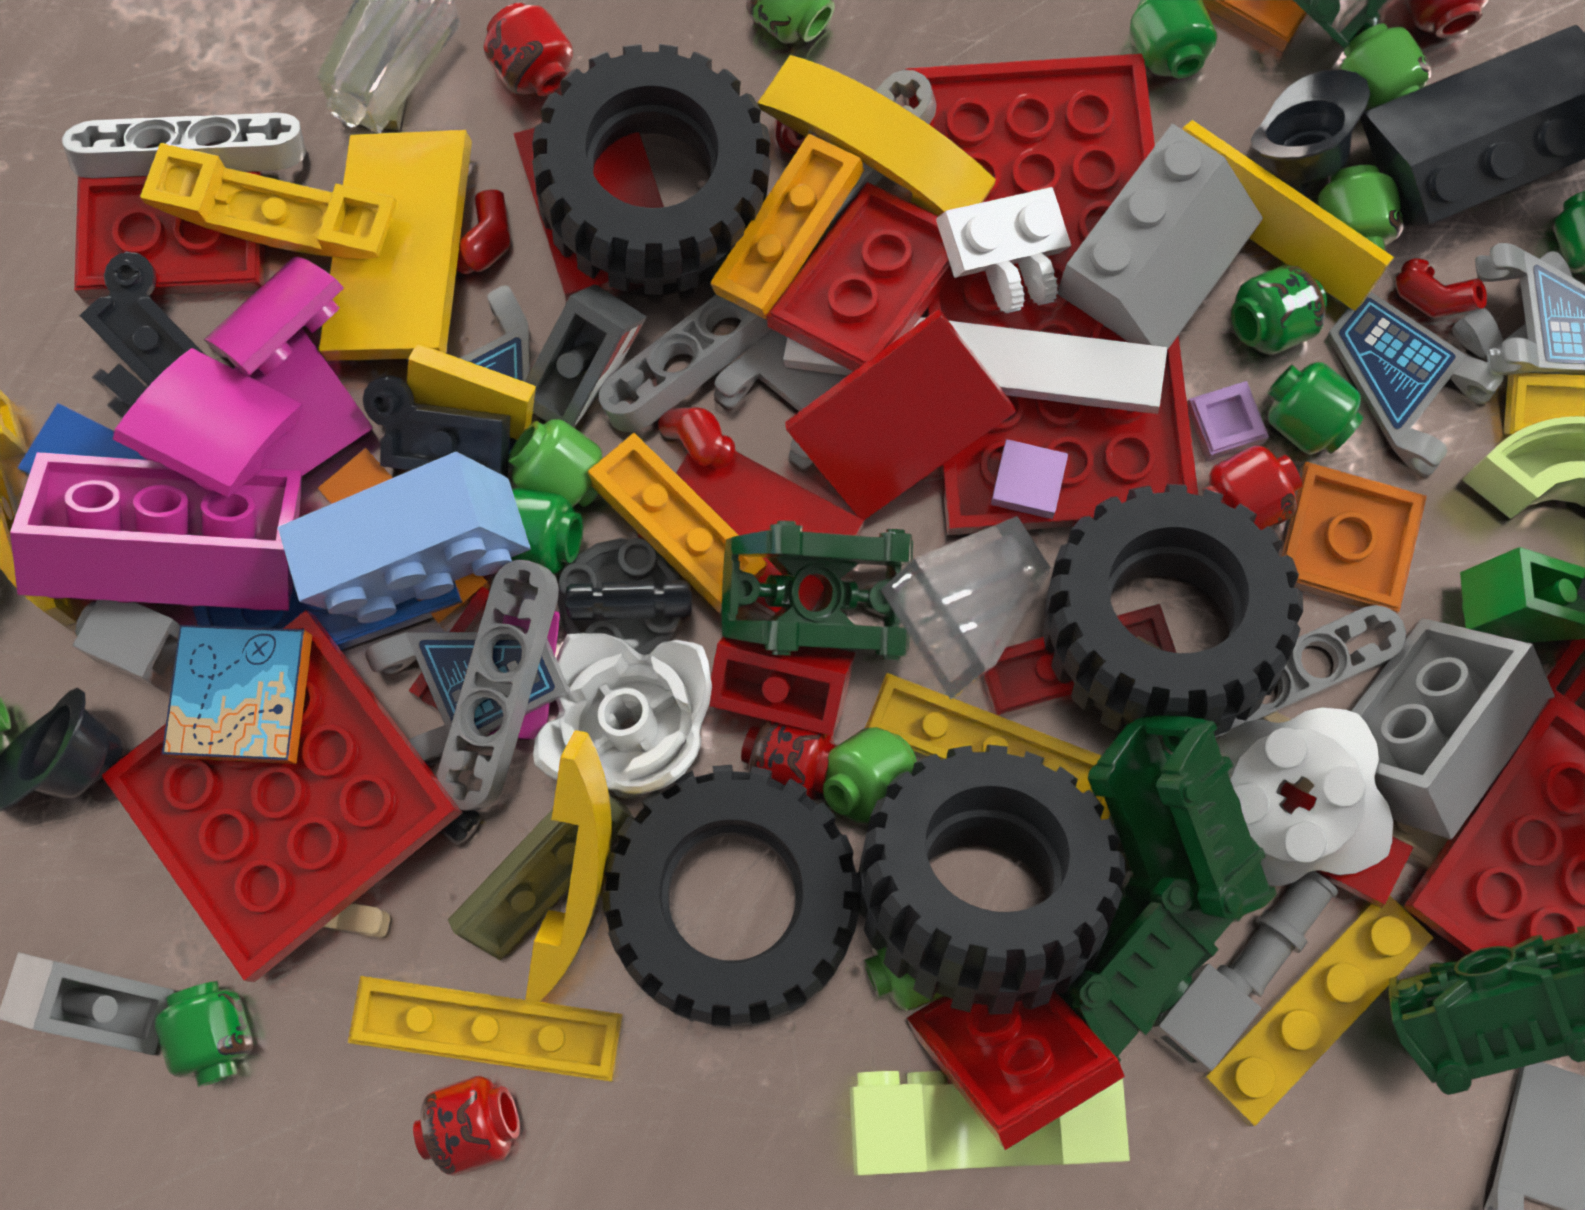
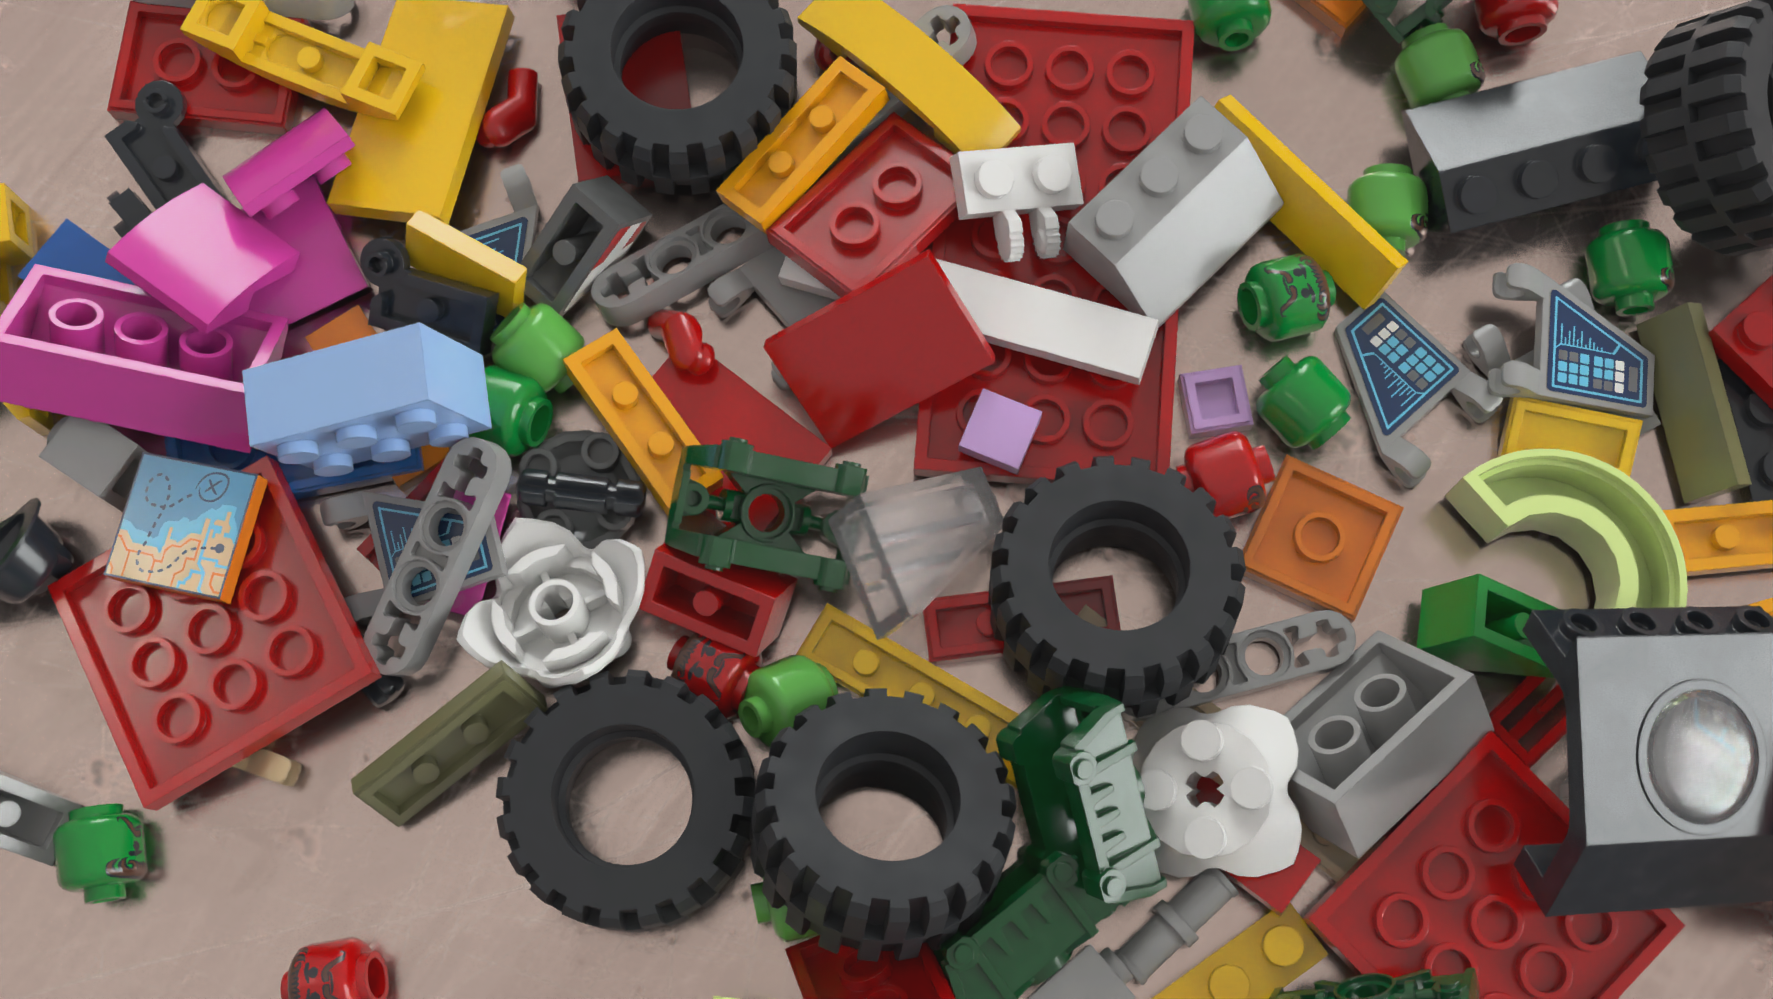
camera: 15 degrees right, 0 degrees up
yellow tile [347,976,624,1082] -> none
yellow slope [525,730,612,1002] -> none
black piece [1251,69,1371,194] -> none
red arm [1395,258,1487,318] -> none

